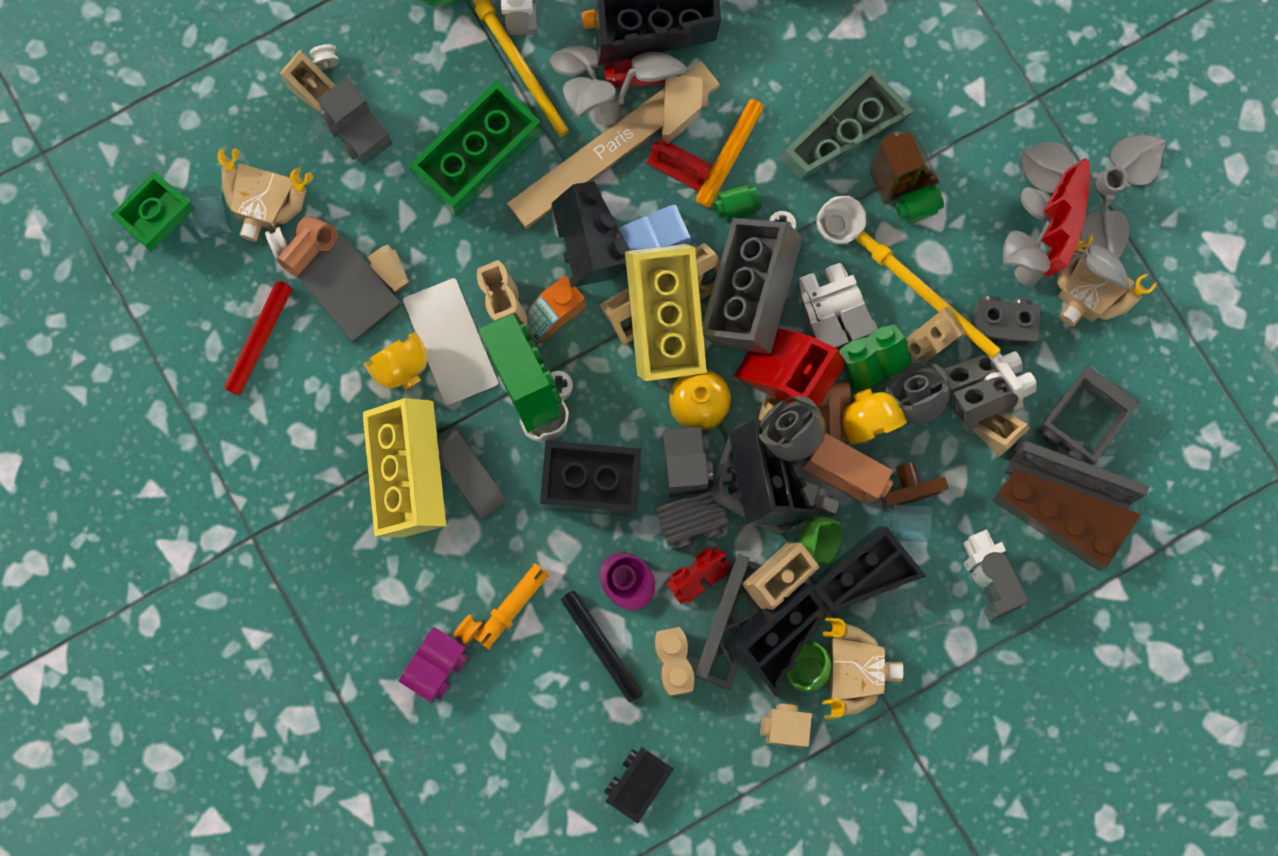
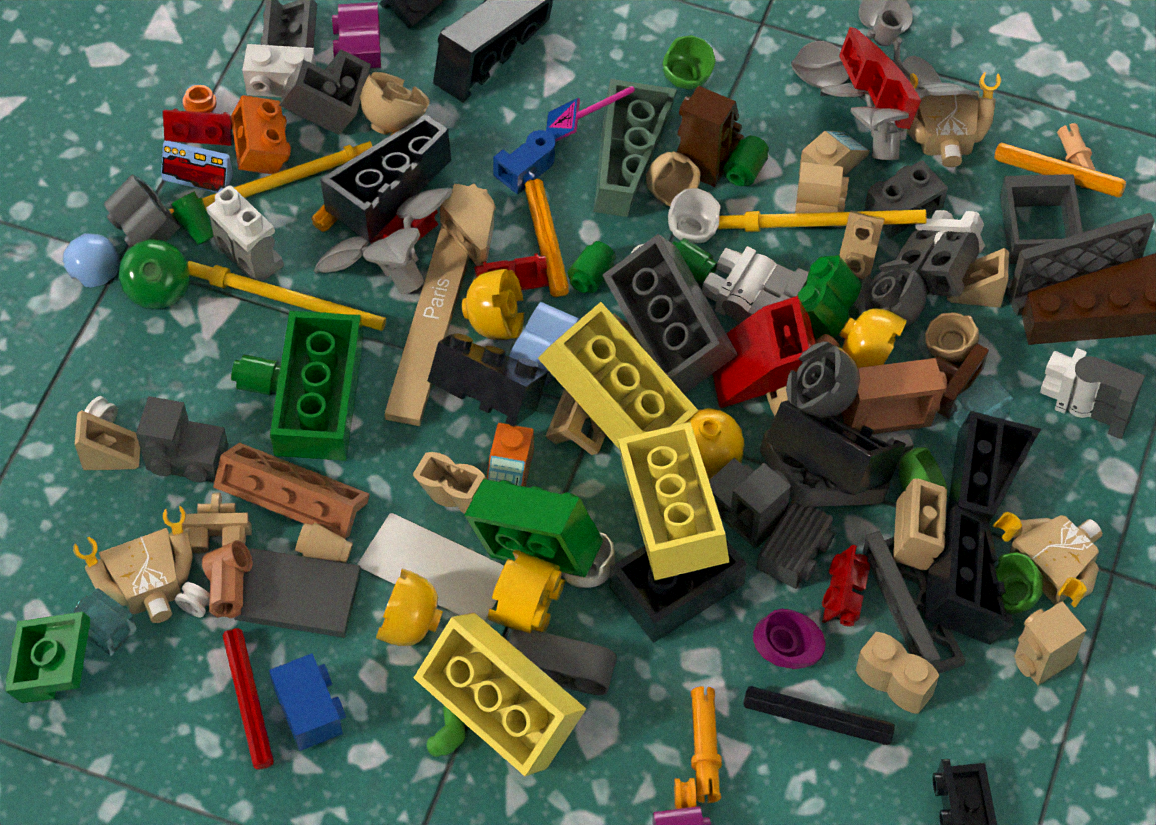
camera: 40 degrees left, 20 degrees down
none -> tan hips [180,493,252,553]
none -> nougat fence [213,443,370,539]
none -> green brick [231,354,281,396]
none -> blue brick [269,653,346,751]
none -> bright green arm [427,706,465,757]
none -> yellow cylinder [462,269,524,340]
none -> yellow brick [488,550,565,634]
none -> blue leg [493,130,556,195]
none -> piece [546,86,635,142]
none -> light yellow brick [618,422,729,580]
none -> tan hair [646,151,700,206]
none -> bright green hair [662,35,716,90]
none -> green brick [672,238,718,286]
none -> tan brick [795,162,849,227]
none -> tan slope [799,131,869,177]
none -> tan hair [925,312,979,363]
none -> light orange axle [994,143,1126,198]
none -> light nougat axle [1057,123,1096,189]

